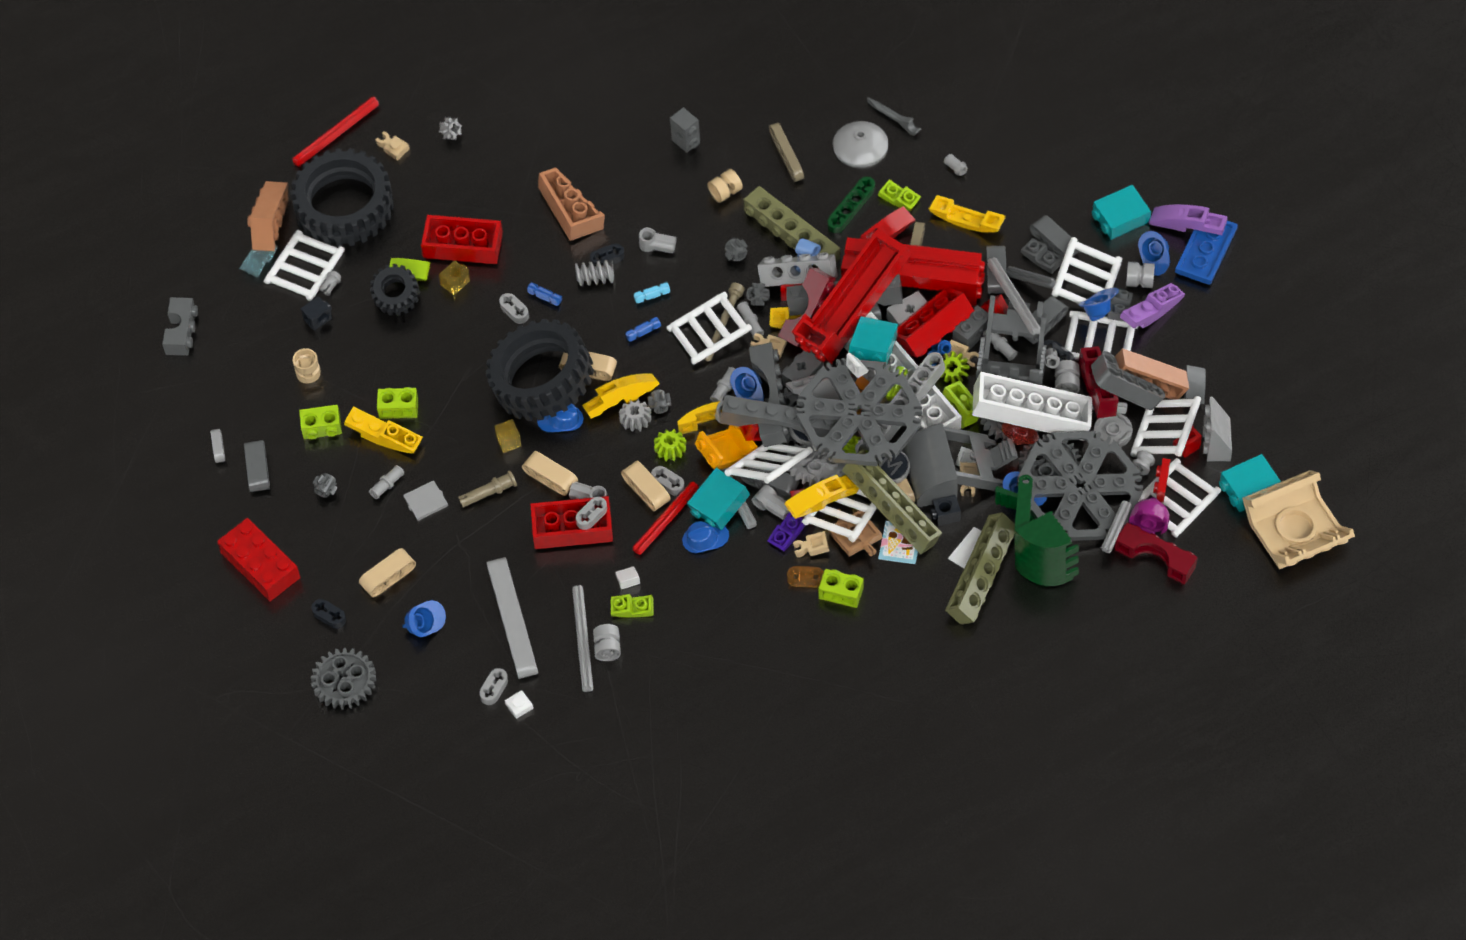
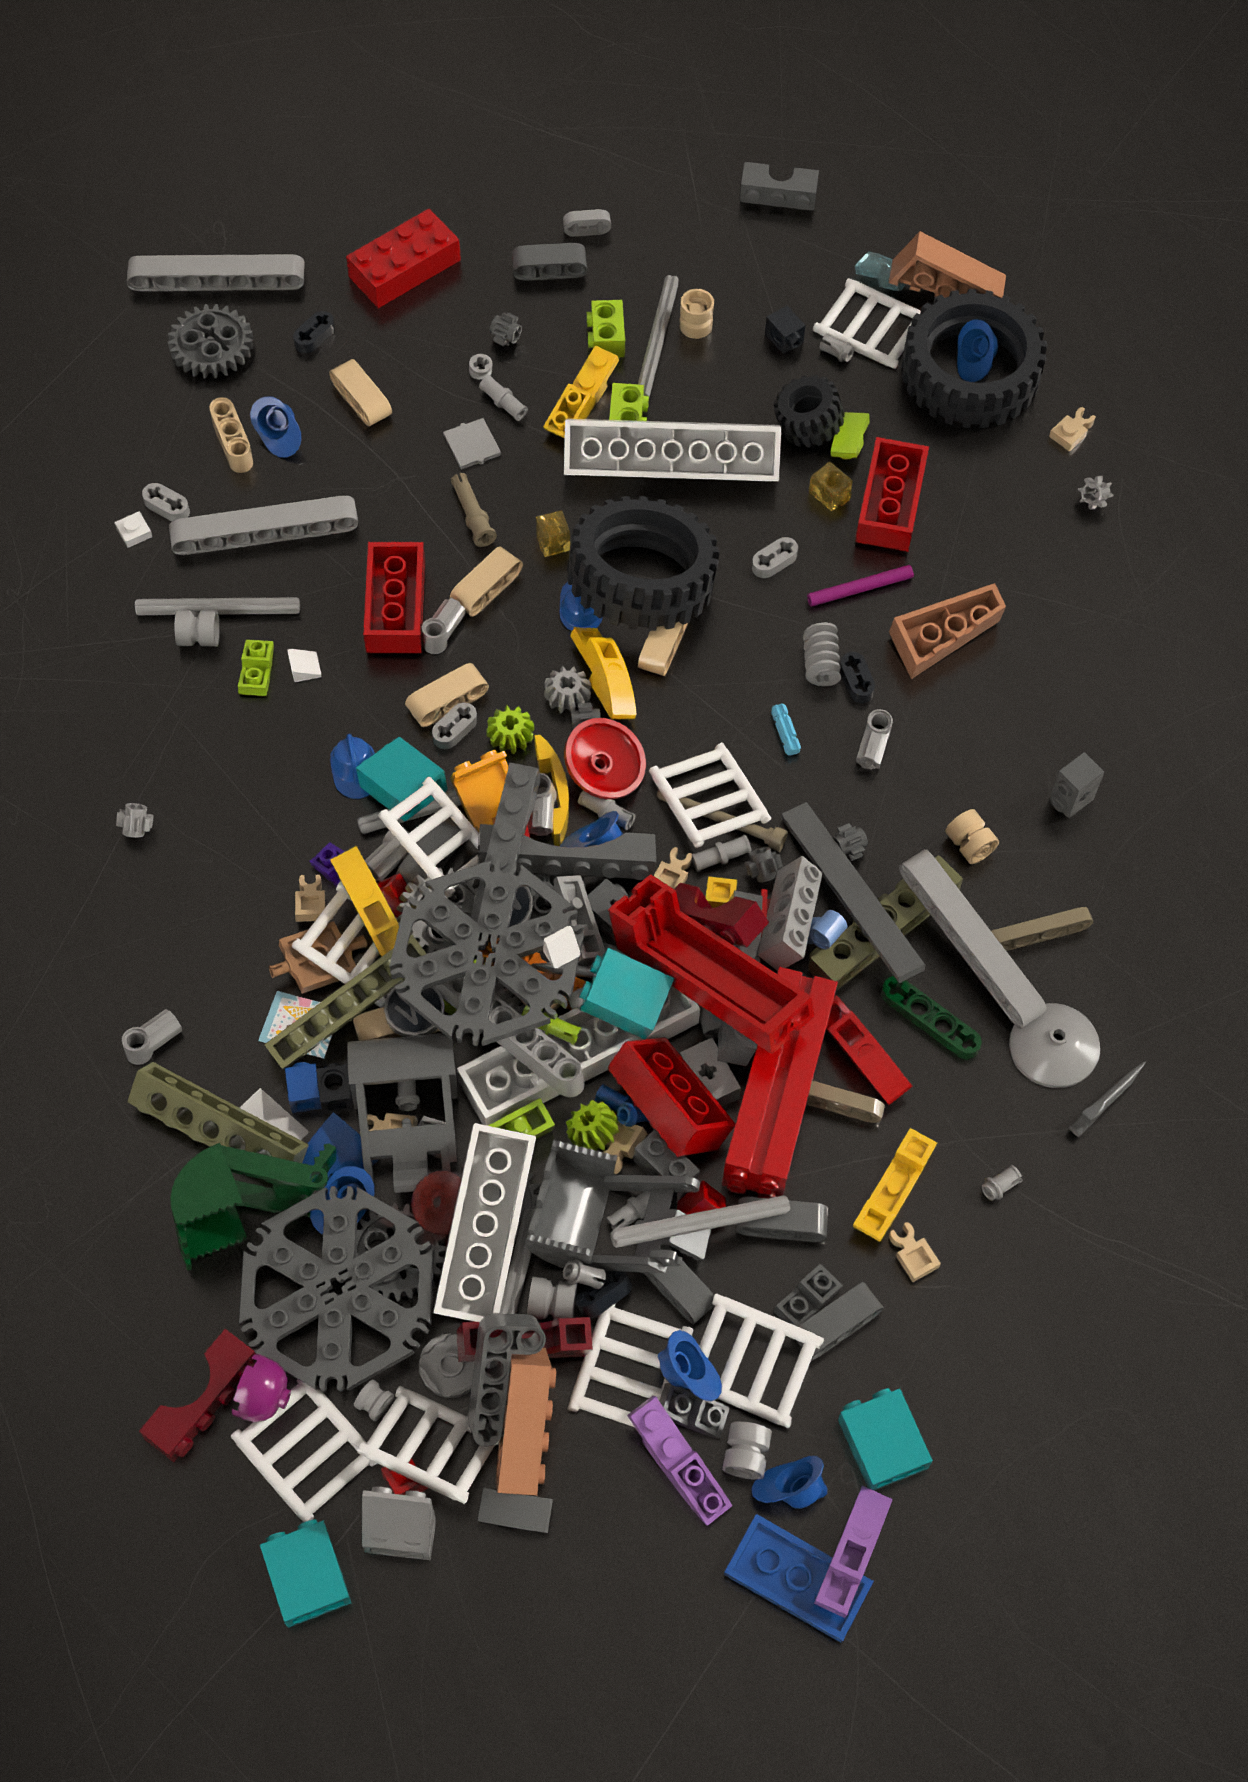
camera: 90 degrees right, 5 degrees up
red axle [292,97,379,166] -> none
blue axle [527,283,562,306] -> none
light grey beam [576,497,607,530] -> none
blue axle [625,317,661,342] -> none
red axle [633,481,699,555] -> none
clear orange beam [787,566,824,587] -> none
lime brick [819,569,864,608] -> none
lime slope [878,180,921,211] -> none
dark grey axle [1006,266,1056,289] -> none
light grey axle [1101,500,1132,553] -> none
red plate [1153,458,1170,502] -> none
tan panel [1242,470,1355,569] -> none
none -> light grey gear [116,803,153,838]
none -> light grey piece [122,1009,182,1065]
none -> light grey beam [127,254,305,291]
none -> tan beam [209,397,253,473]
none -> blue brick [285,1062,322,1113]
none -> blue brick [303,1112,378,1179]
none -> light grey bush [469,354,492,380]
none -> white brick [564,419,781,481]
none -> red dish [564,718,646,799]
none -> light grey axle [637,275,679,397]
none -> dark grey tile [781,802,925,983]
none -> magenta piece [807,565,914,607]
none -> tan plate [889,1222,941,1282]
none -> light grey beam [899,849,1047,1028]
none -> blue piece [957,319,999,382]

